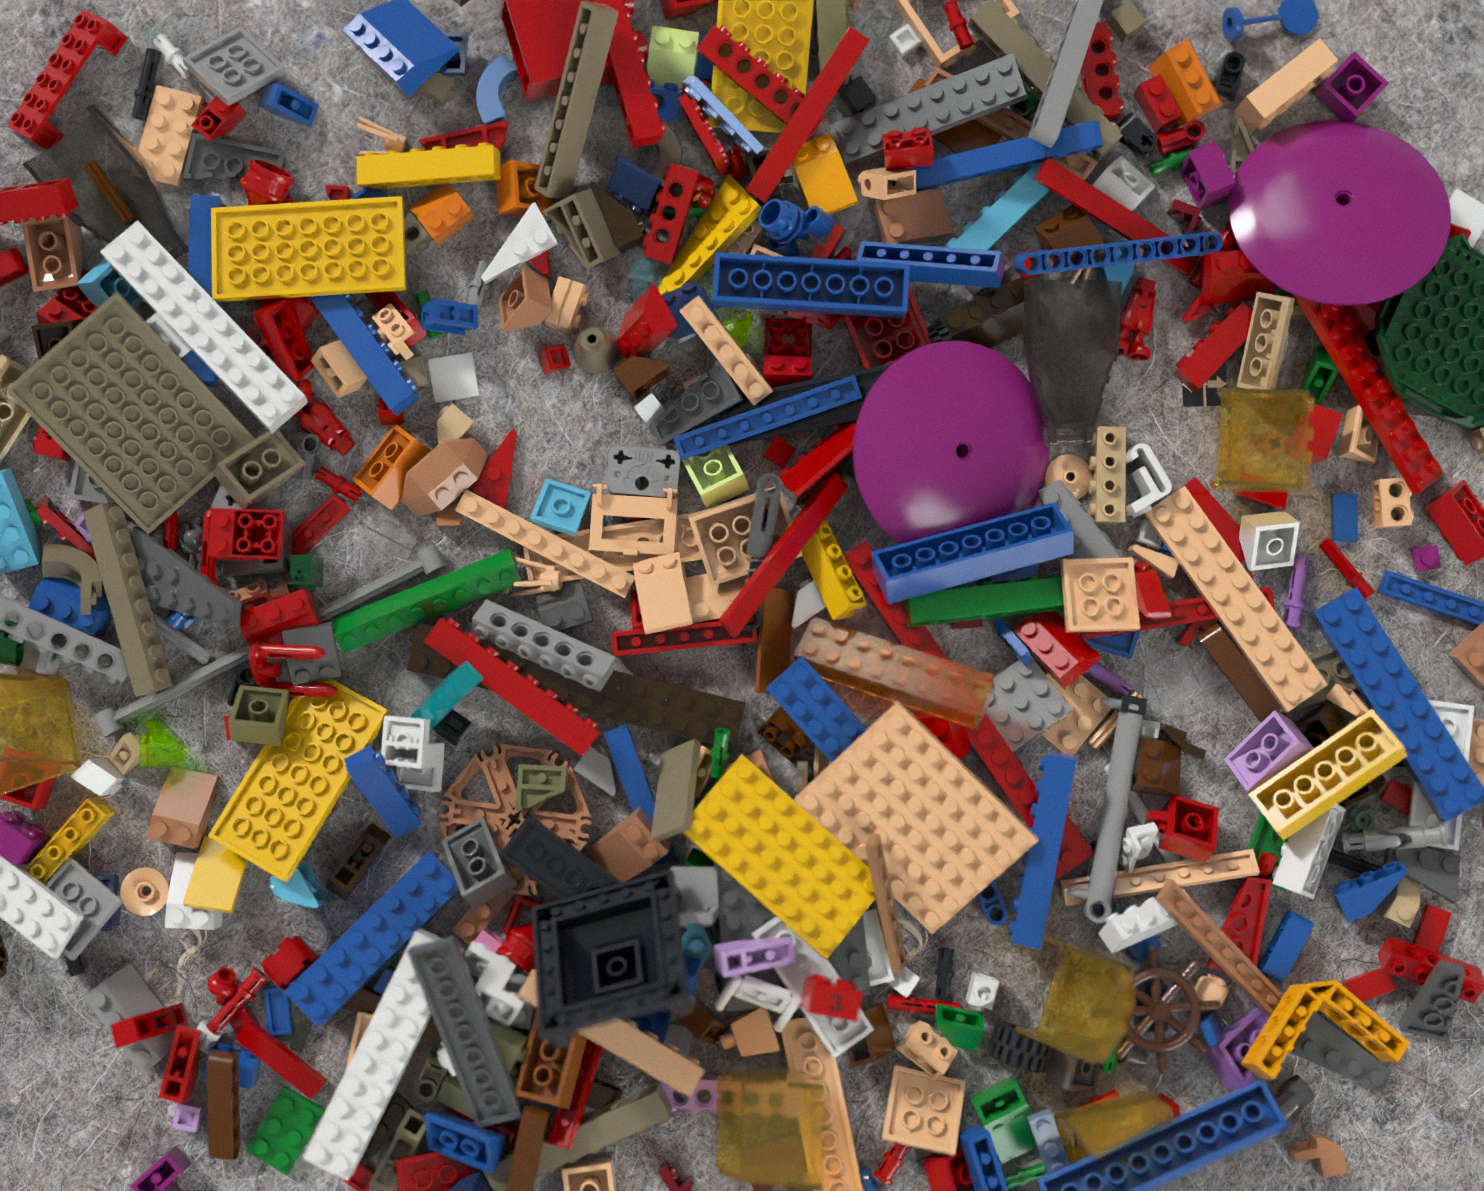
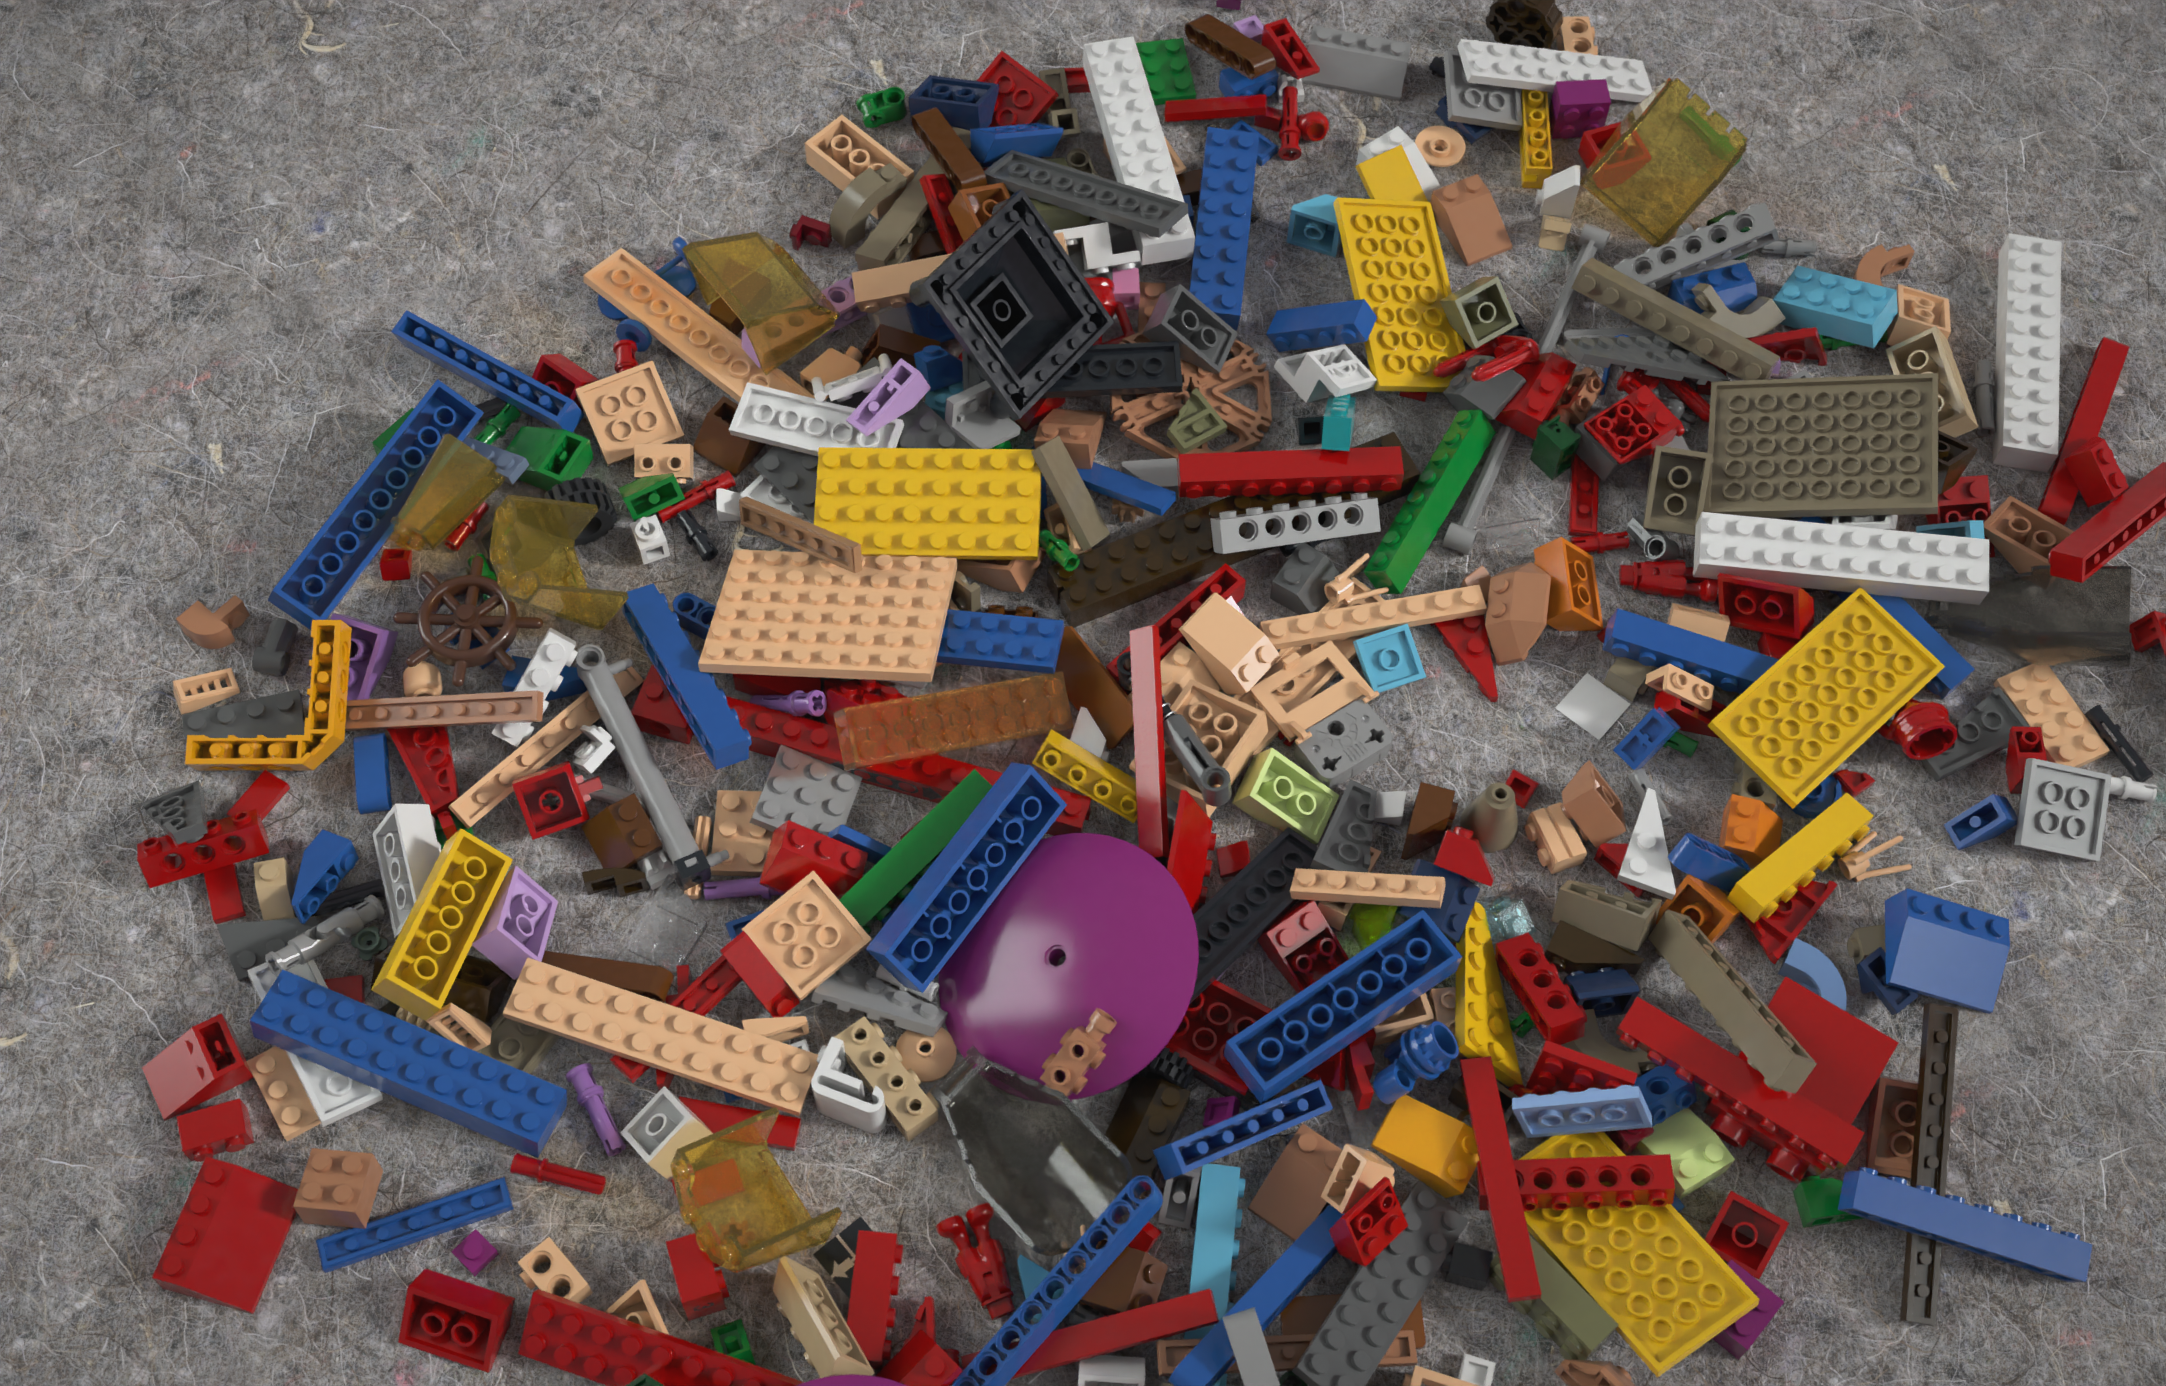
camera: 140 degrees right, 25 degrees down
reddish brown axle [85,160,135,225] -> none
red slope [110,1003,188,1049] -> none
clear neon green slope [140,718,187,768] -> none
red brick [261,936,320,992] -> none
dark brown slope [325,823,391,901] -> none
dark brown plate [360,1092,415,1165] -> none
tan slope [437,403,477,444] -> none
blue plate [673,375,863,460] -> none
red animal [693,174,714,208] -> none
red brick [799,973,863,1022] -> none
blue tile [1200,1010,1223,1046] -> none
blue tile [1331,494,1358,542] -> none
none -> light nougat slope [173,668,240,715]
none -> medium lavender pin [749,690,827,716]
none -> dark tan arch [829,163,907,249]
none -> nougat brick [1040,1008,1117,1098]
none -> magenta plate [1203,1096,1241,1128]
none -> blue beam [1667,833,1750,892]

